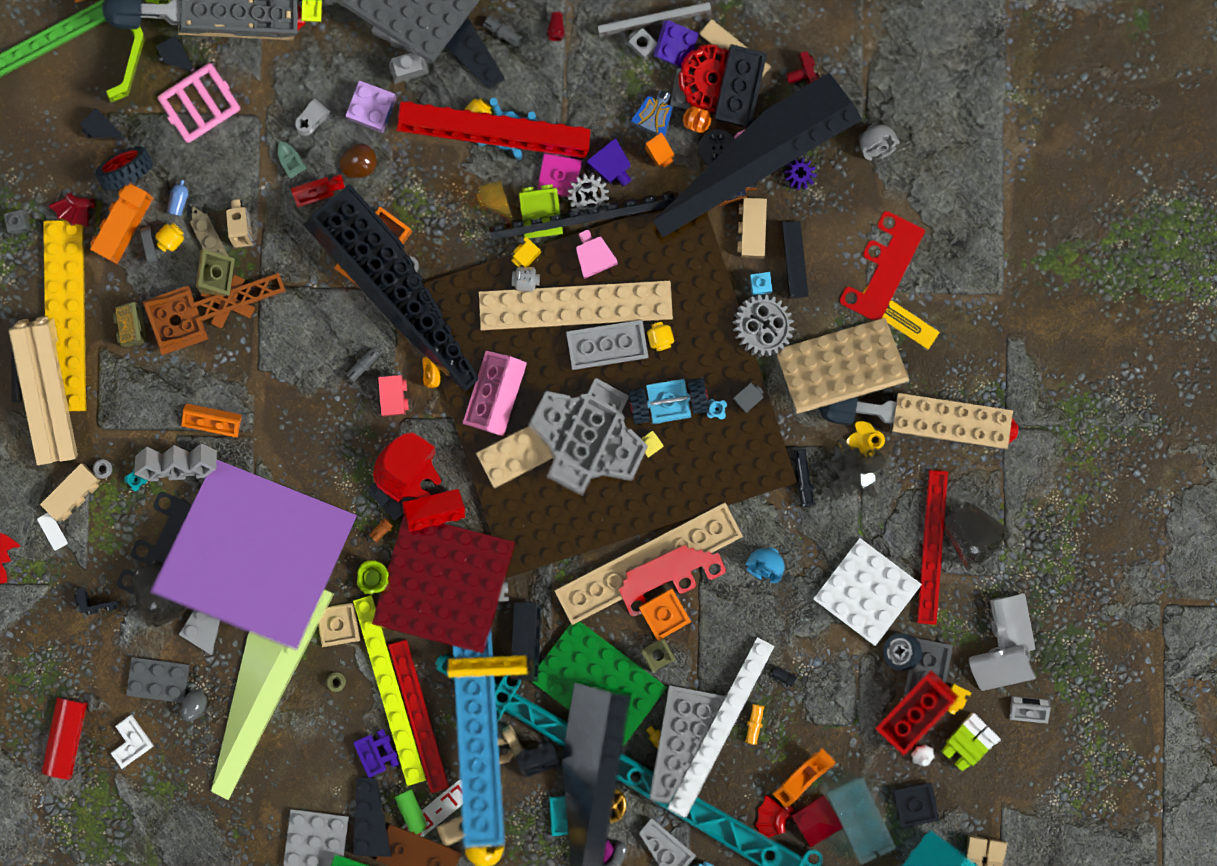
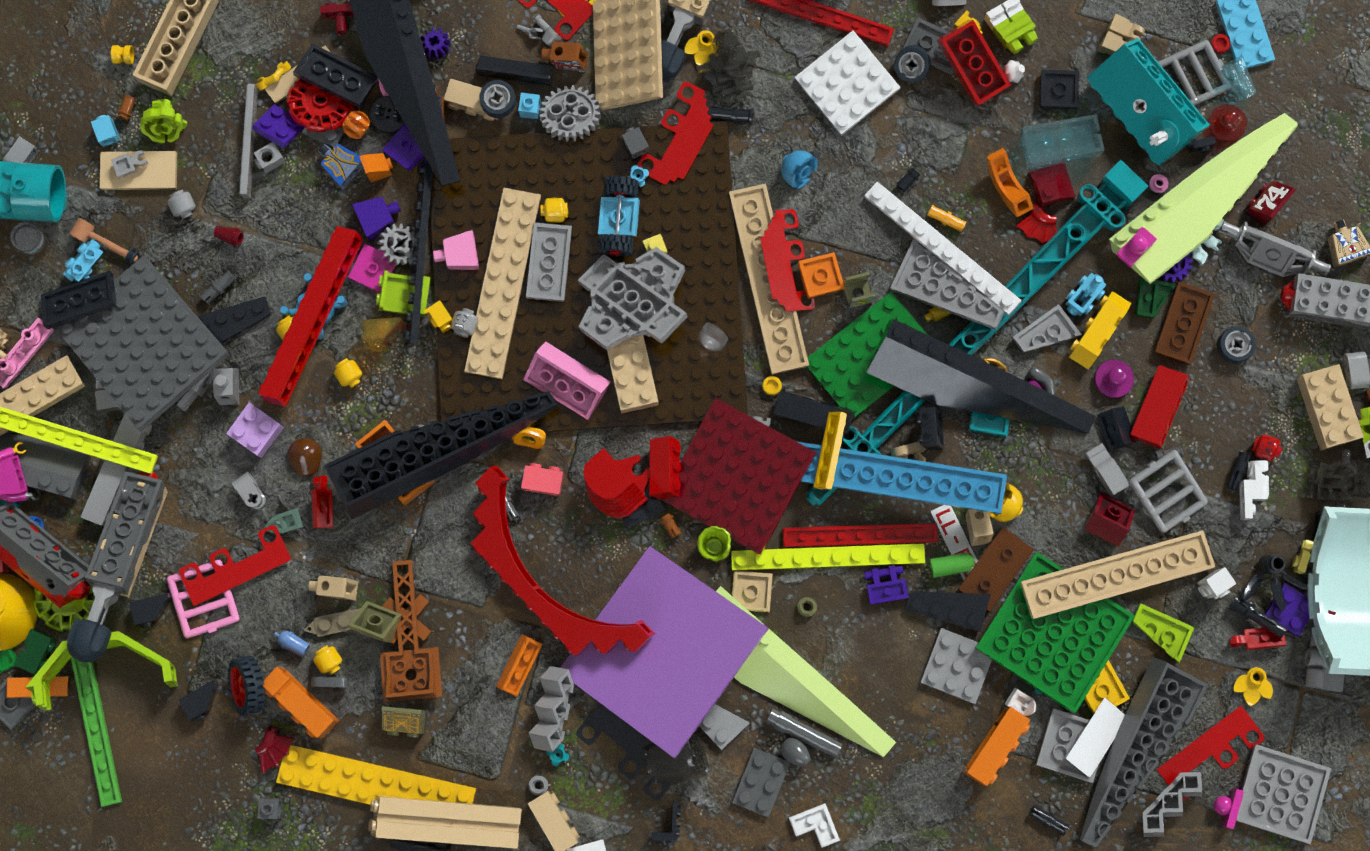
camera: 75 degrees left, 5 degrees down
none -> red piece [179,525,292,606]
none -> yellow arm [255,61,291,91]
none -> yellow head [334,358,362,388]
none -> dark purple plate [382,124,424,171]
none -> red arch [471,466,655,656]
none -> wheel [479,80,516,118]
none -> light grey hand [517,25,543,39]
none -> light grey bar [533,15,563,48]
none -> dark orange torso [541,42,588,73]
none -> red piece [637,82,713,185]
none -> clear hair [699,323,728,352]
none -> yellow tile [762,376,782,396]
none -> dark grey piece [766,708,842,758]

